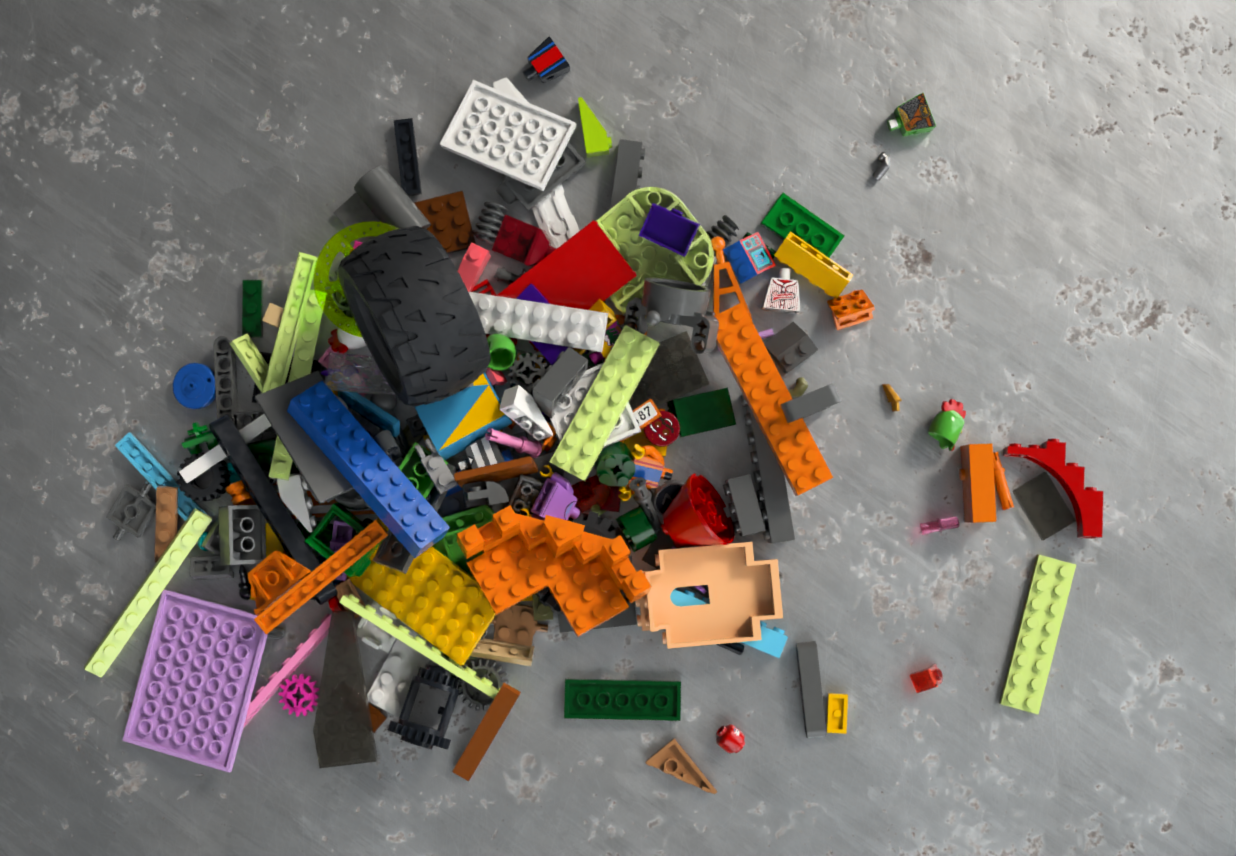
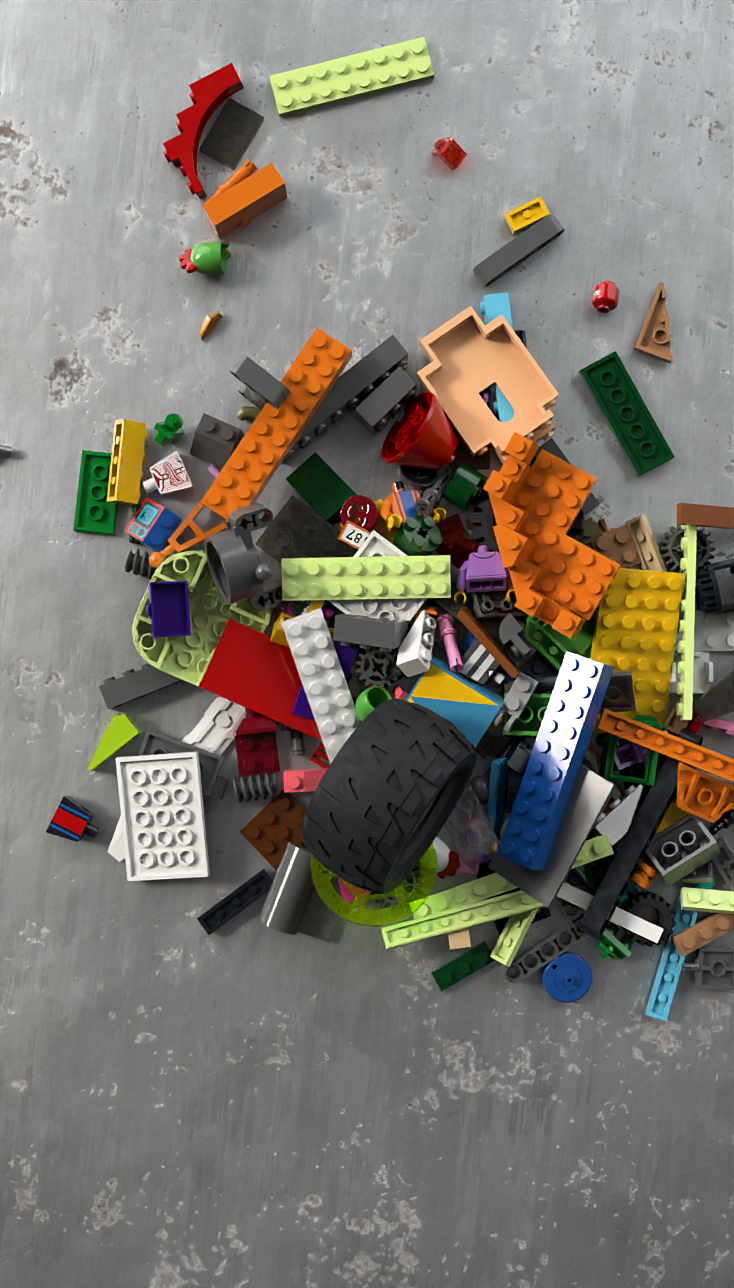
camera: 110 degrees left, 0 degrees up
orange bracket [827,290,875,330] -> none
clear pink axle [920,517,960,535] -> none
none -> green hips [153,413,184,446]

